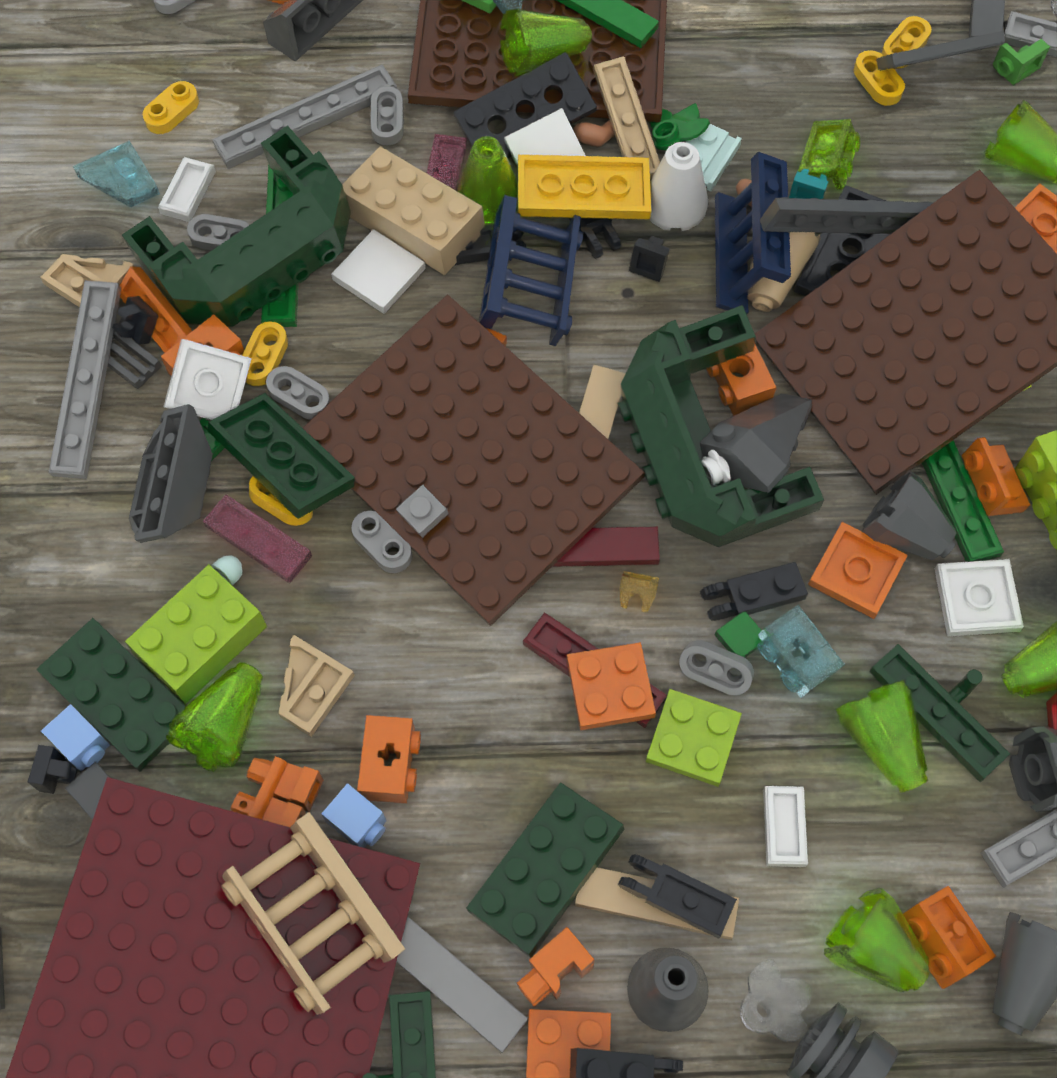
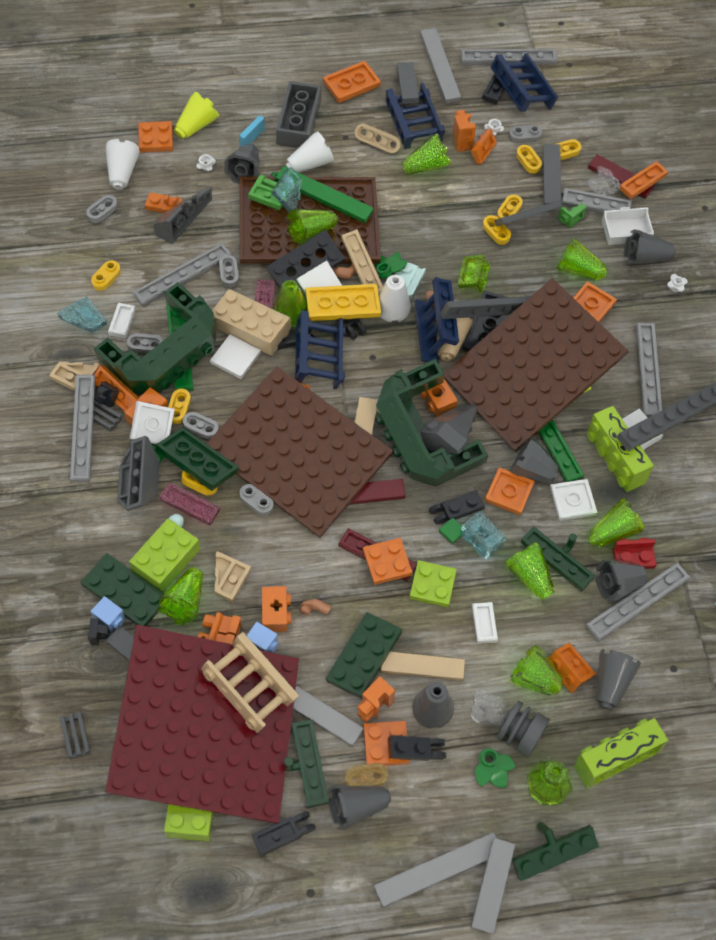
camera: 10 degrees left, 5 degrees down
light grey plate [396,485,449,538] -> none
black hinge [618,854,737,939] -> none
clear yellow tile [619,571,659,613] -> none
black tile [629,236,670,282] -> none
light grey plate [679,640,754,695] -> none
white plate [701,450,731,488] -> none
teal tile [789,169,829,199] -> none
orange bracket [961,437,1030,516] -> none
none -> nougat arm [300,599,331,615]

